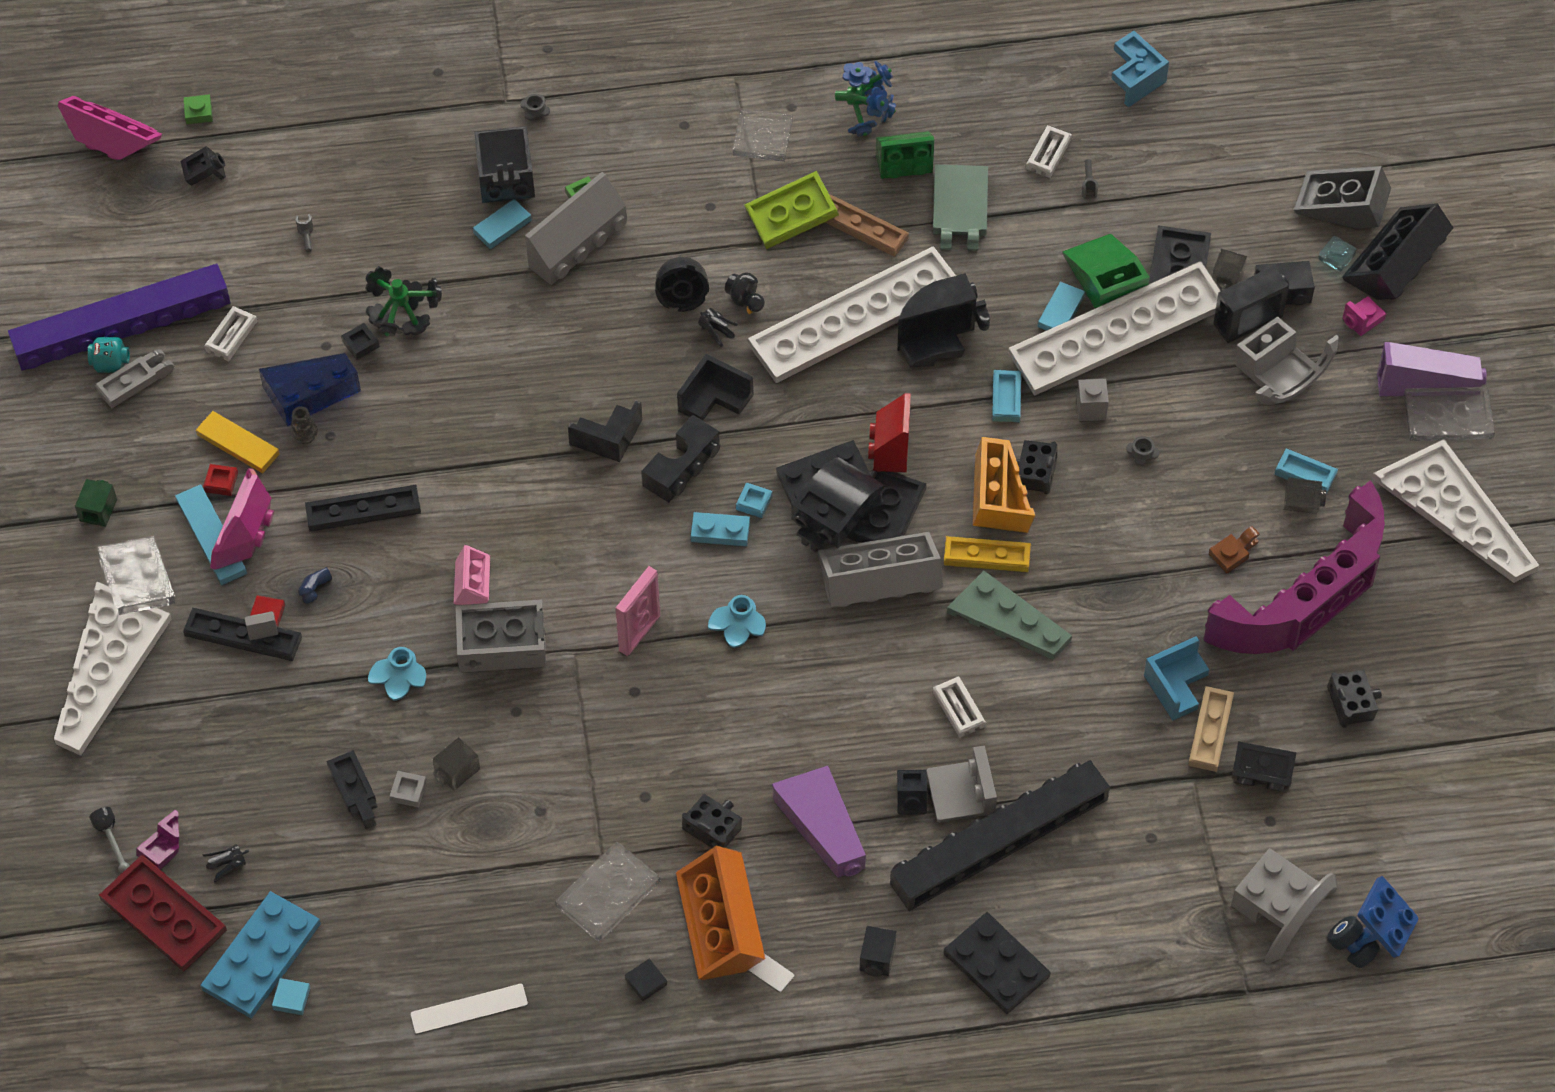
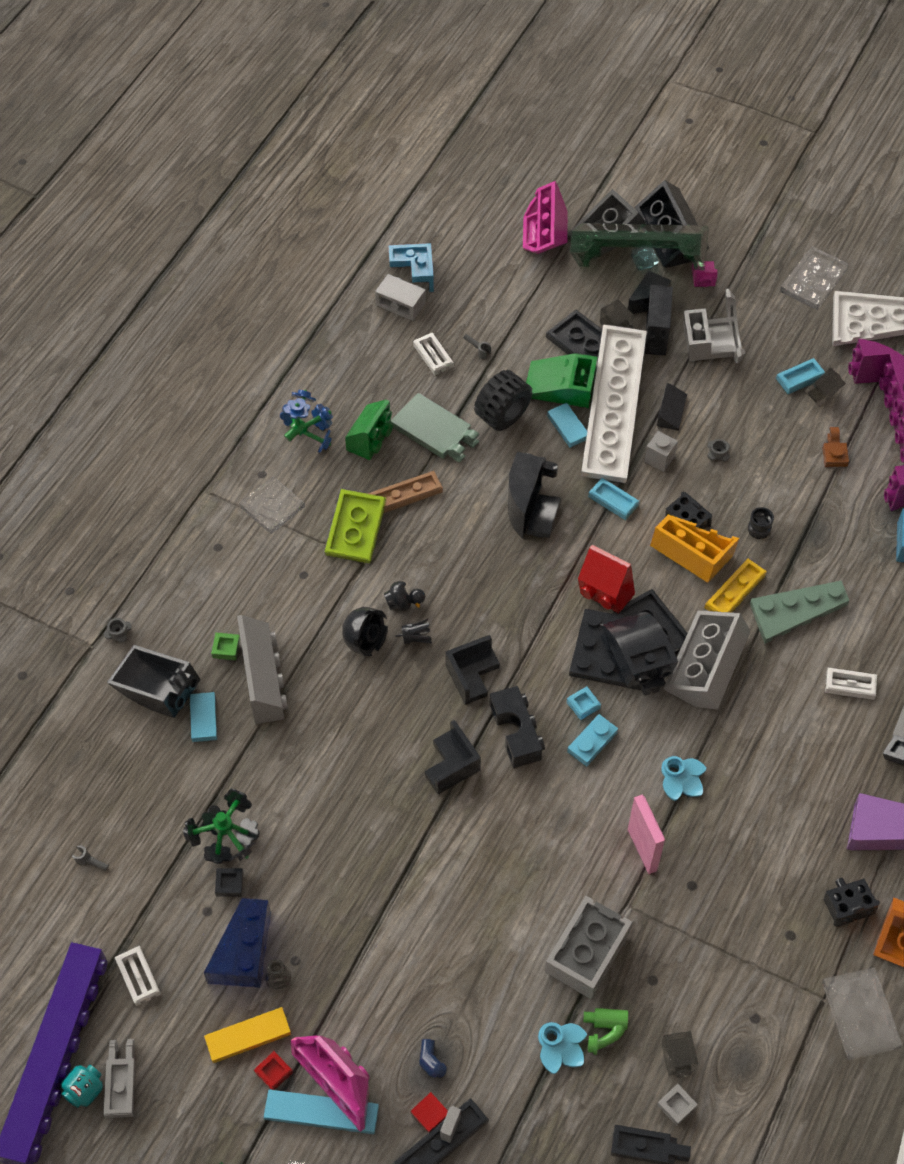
camera: 55 degrees left, 0 degrees up
black plate [305,485,421,532] -> none
bright pink slope [454,545,490,605] -> none
white plate [748,246,956,383] -> none
medium lavender slope [1377,342,1486,396] -> none
none -> light grey brick [375,274,426,321]
none -> black tyre [474,369,533,431]
none -> dark pink wedge [523,181,568,254]
none -> clear green windscreen [570,223,709,270]
none -> bright green plant [583,1008,628,1055]
none -> black slope [657,383,687,431]
none -> black wheel [748,507,774,539]

